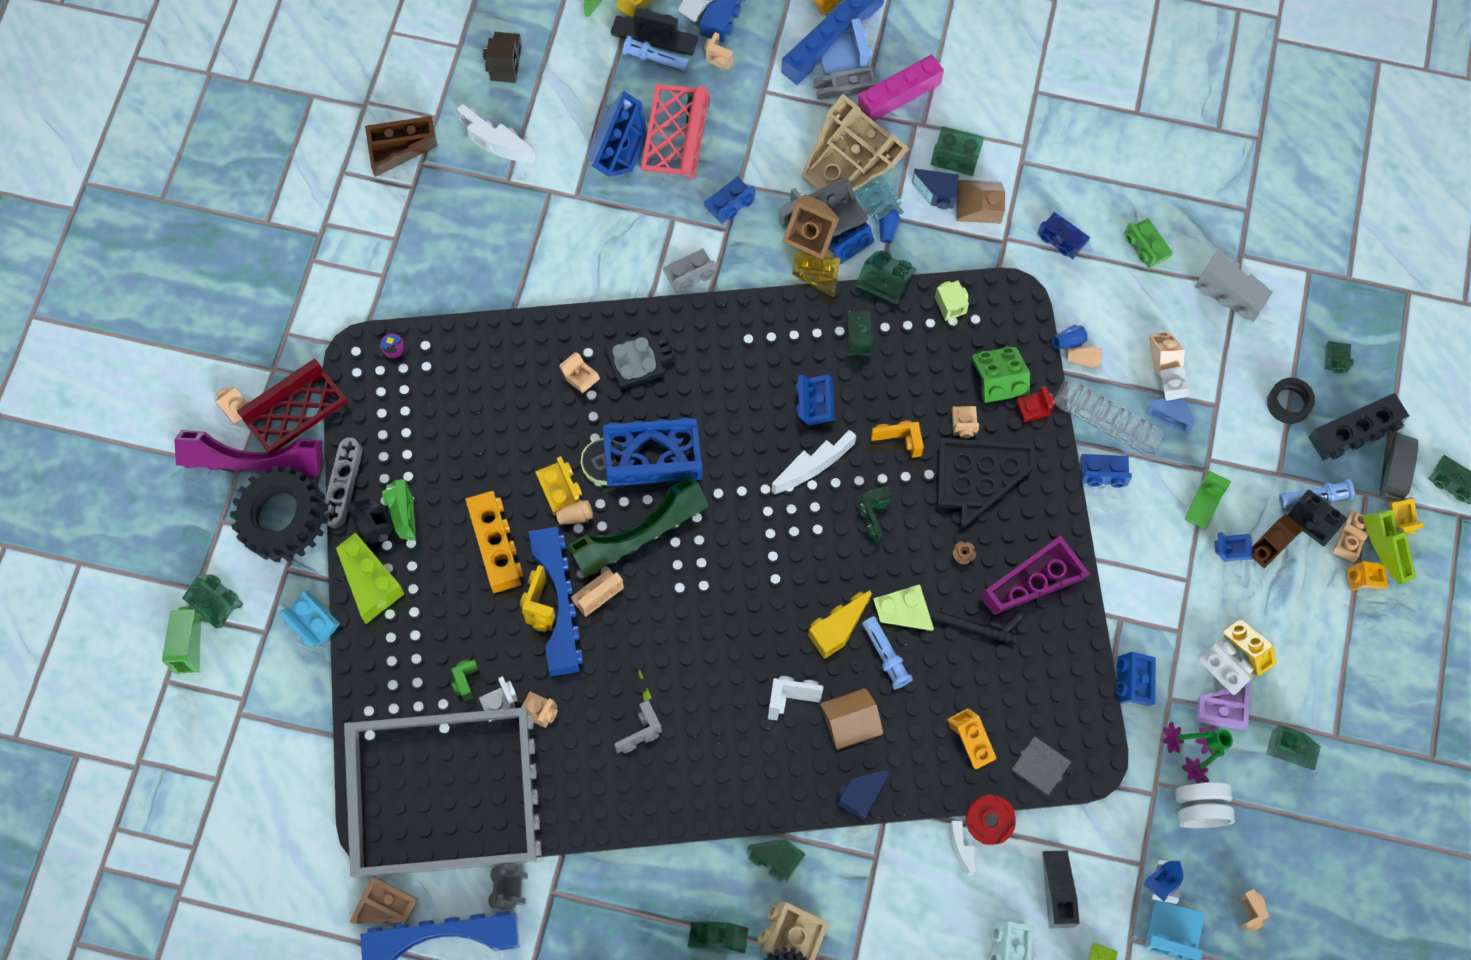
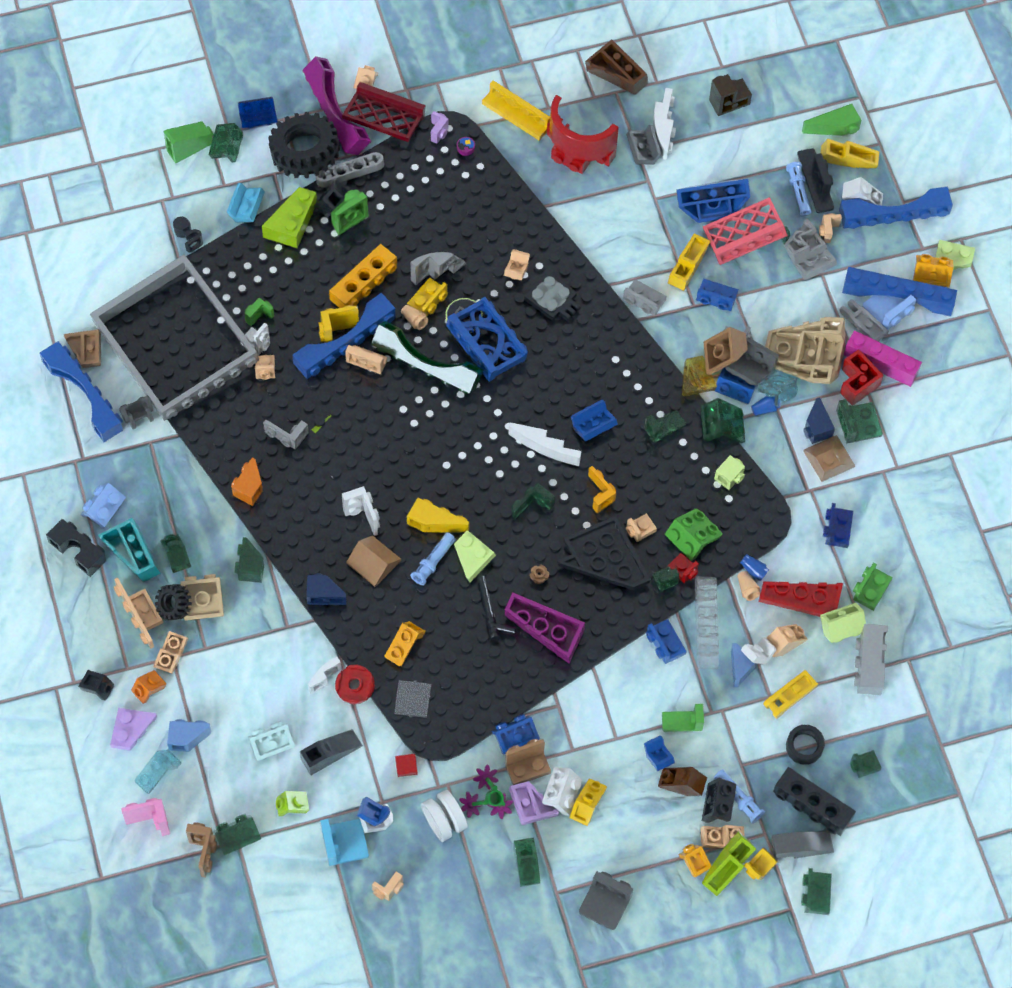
camera: 60 degrees right, 5 degrees down
none -> black leg [173,216,203,253]
none -> orange slope [231,458,263,506]
none -> clear blue bracket [238,97,278,128]
none -> red tile [395,754,418,777]
none -> light grey slope [410,252,466,285]
none -> lavender bracket [431,111,448,144]
none -> yellow fence [482,80,550,141]
none -> medium nougat bracket [505,739,551,785]
none -> red piece [546,95,619,174]
none -> dark grey bracket [579,871,633,930]
none -> dark grey bracket [626,125,662,165]
none -> clear green bracket [652,567,679,592]
none -> yellow slope [668,233,710,291]
none -> red wing [758,581,843,617]
none -> yellow plate [763,670,818,719]
none -> light grey slope [785,218,837,281]
none -> yellowish green brick [820,603,866,643]
none -> red brick [840,349,884,406]

